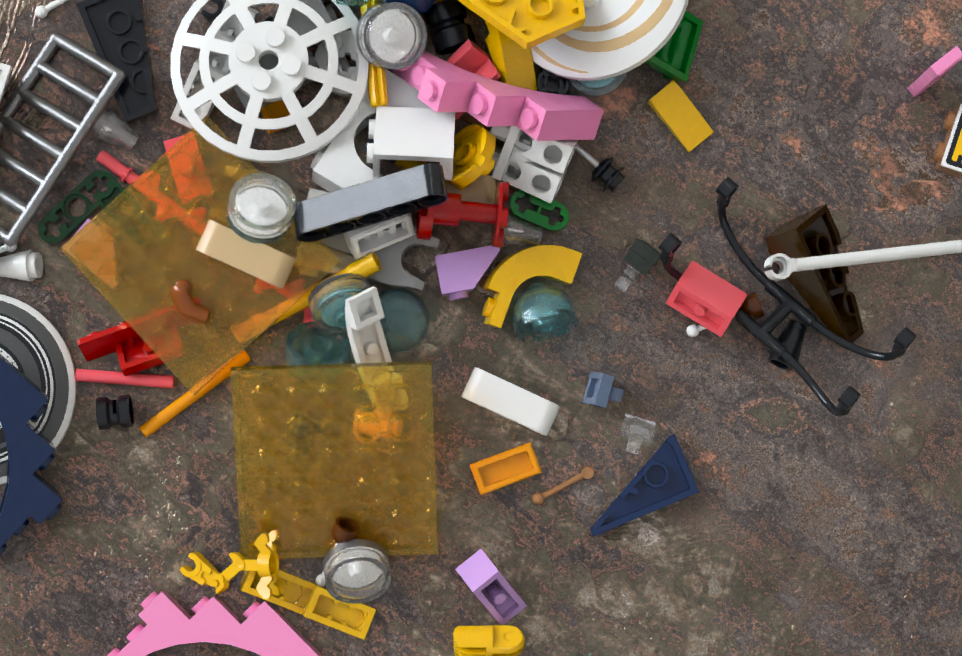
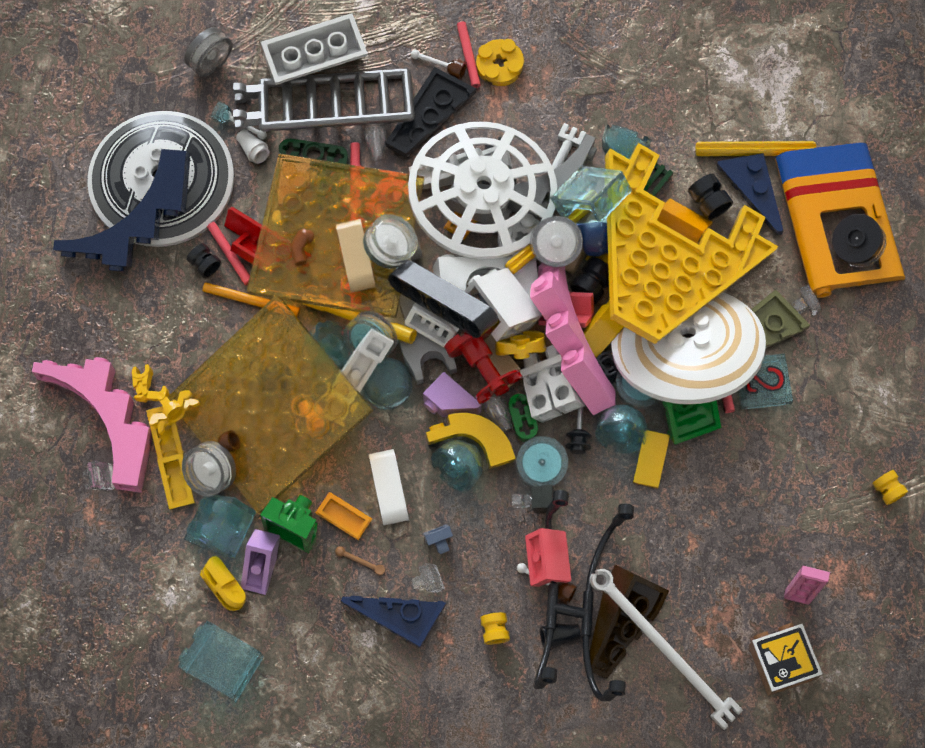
camera: 55 degrees right, 15 degrees down
none -> clear light blue slope [183,493,257,558]
none -> green brick [260,495,318,554]
none -> yellow wheel [480,612,510,645]
none -> clear light blue piece [515,436,568,488]
none -> clear light blue cylinder [595,405,648,453]

